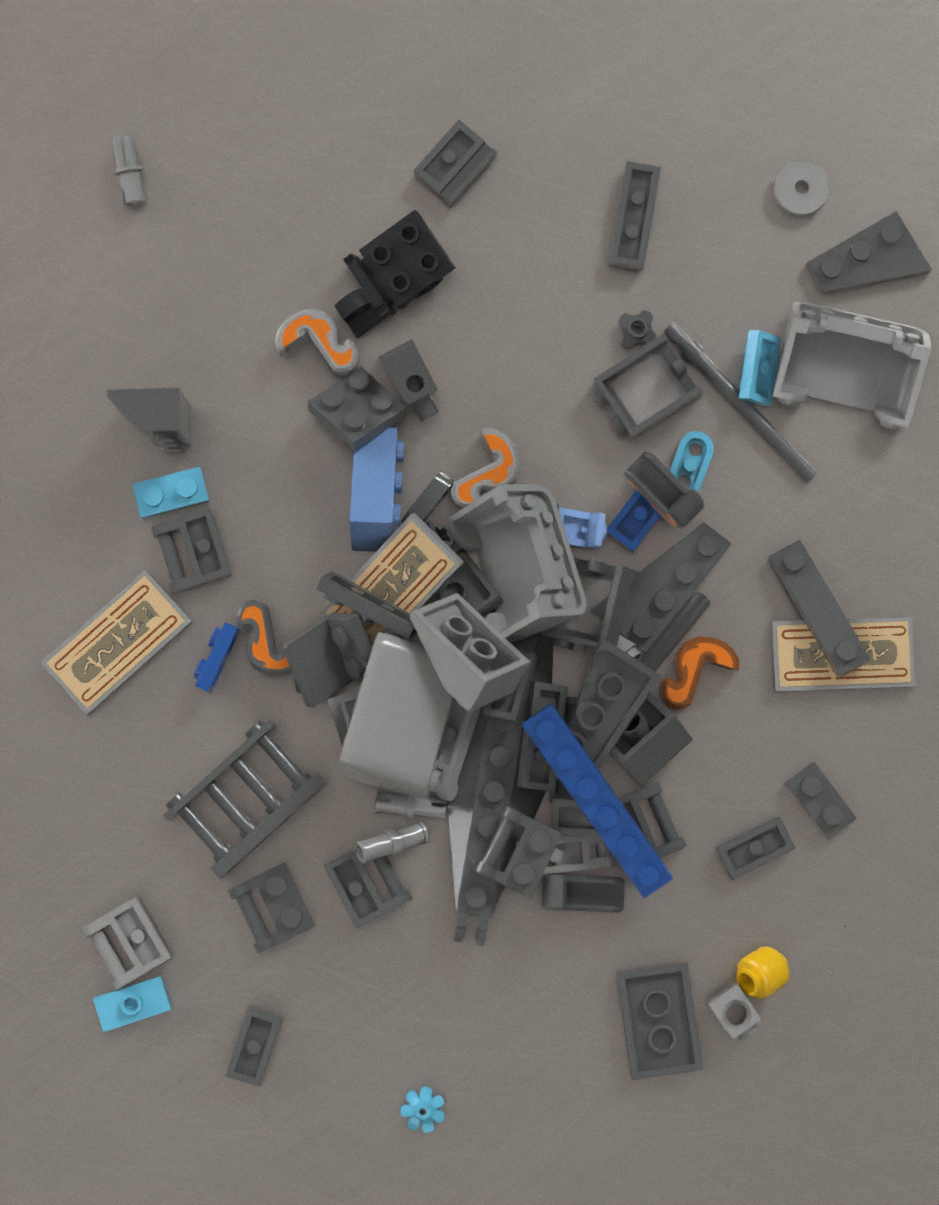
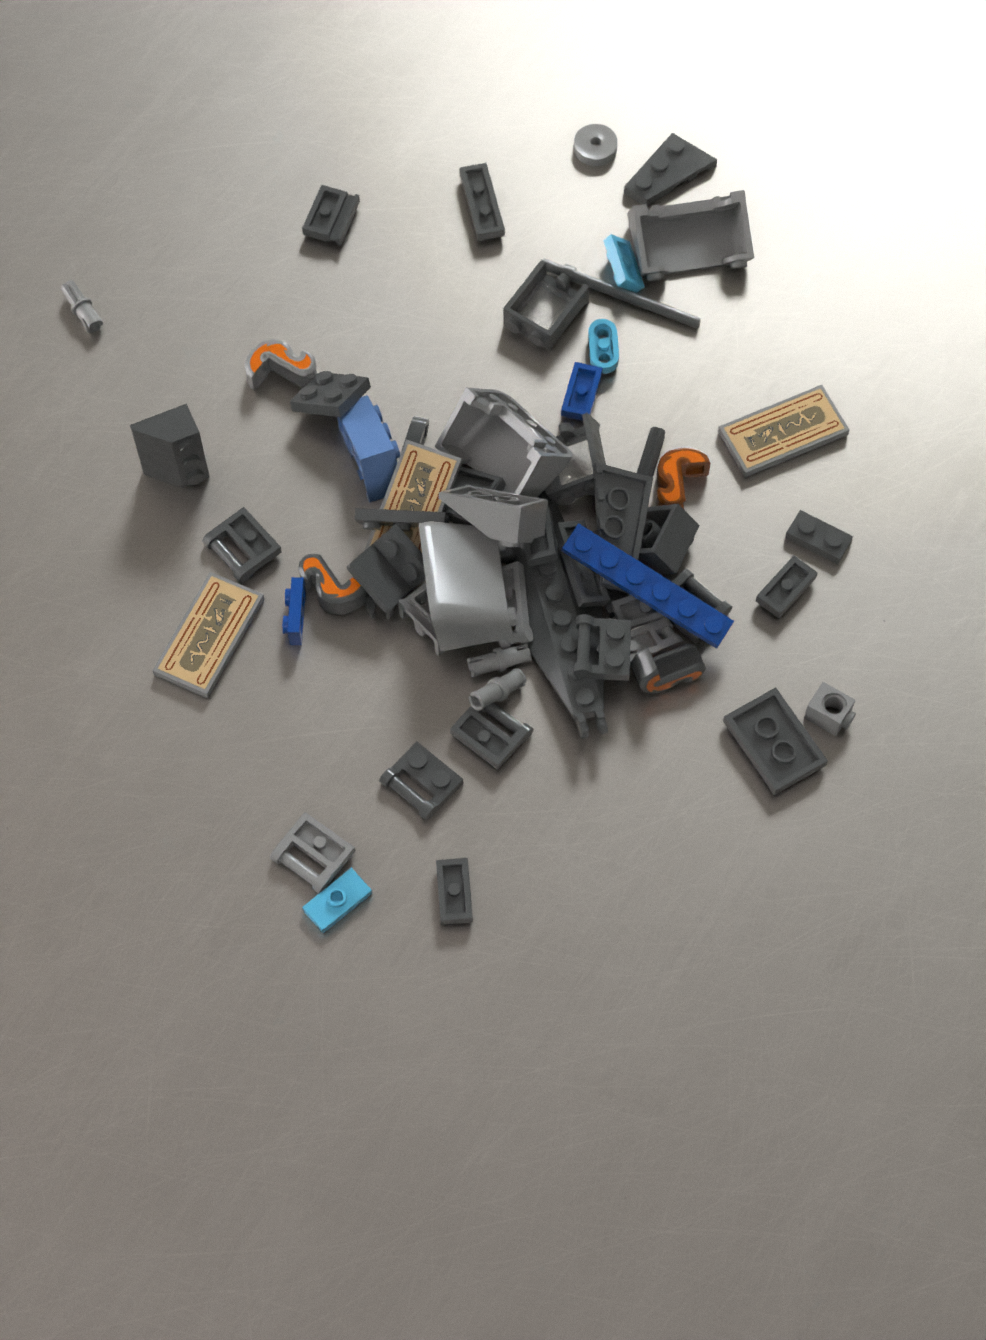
camera: 25 degrees left, 20 degrees down
medium azure plate [132,467,210,519] -> none
dark grey fence [163,720,327,879] -> none
black plate [334,210,456,338] -> none
dark grey torso [378,339,440,421] -> none
medium azure plant [400,1086,445,1133] -> none
animal [451,428,520,510] -> none
light blue bracket [558,507,607,549] -> none
dark grey wing [590,522,732,654] -> none
dark grey plate [619,310,656,348] -> none
dark grey animal [624,452,704,528] -> none
yellow head [736,946,789,999] -> none
dark grey plate [768,540,870,678] -> none

